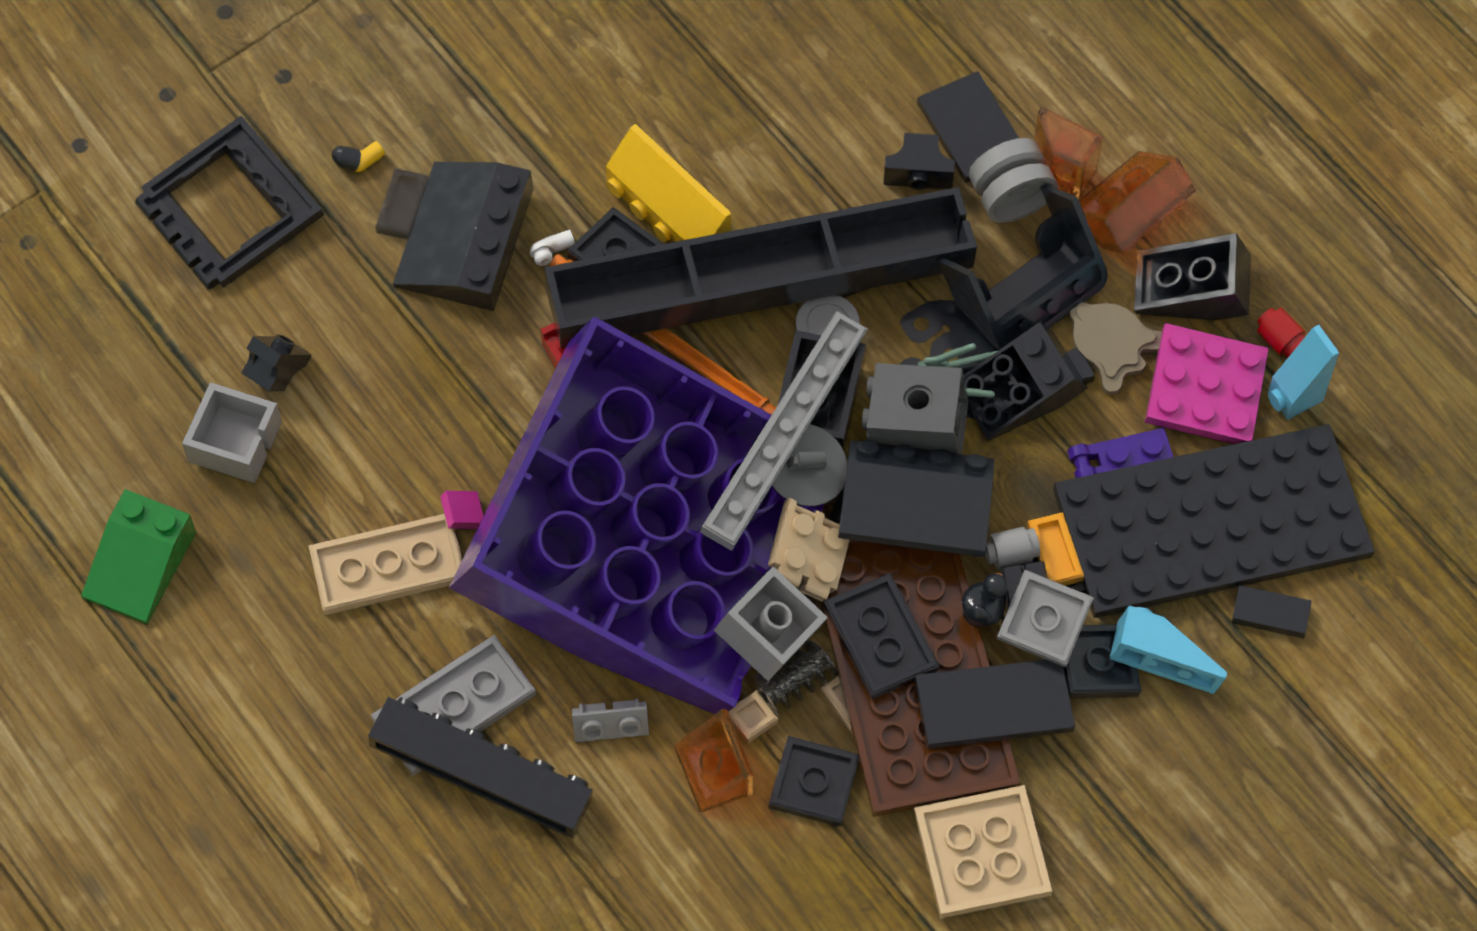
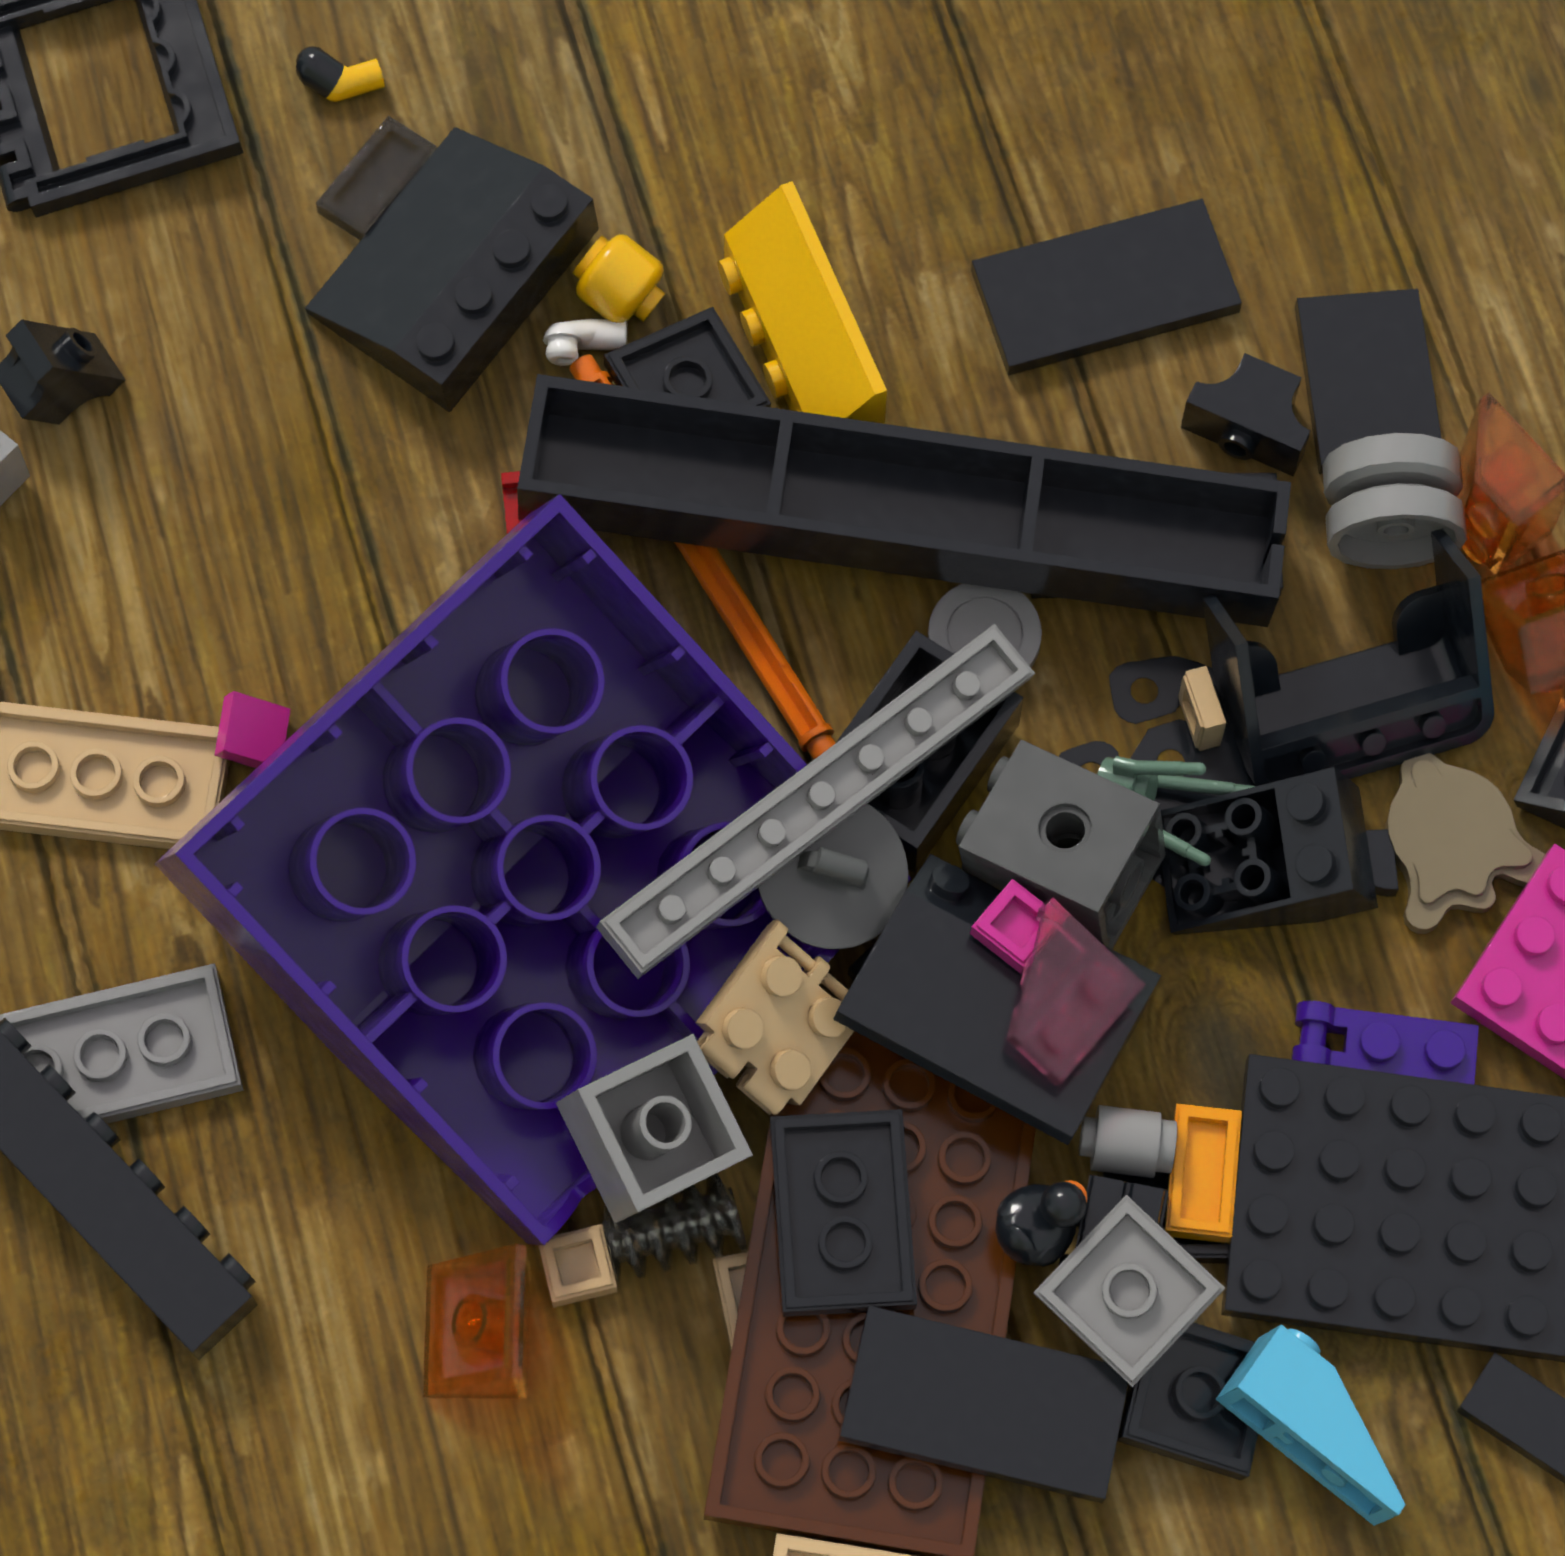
camera: 20 degrees right, 5 degrees up
light grey hinge [572,698,649,742] -> none
black tile [768,736,859,827] -> none
none -> yellow head [572,234,666,323]
none -> dark pink tile [969,879,1064,974]
none -> black tile [971,198,1242,376]
none -> clear pink wing [1007,898,1145,1084]
none -> tan tile [1178,666,1226,751]

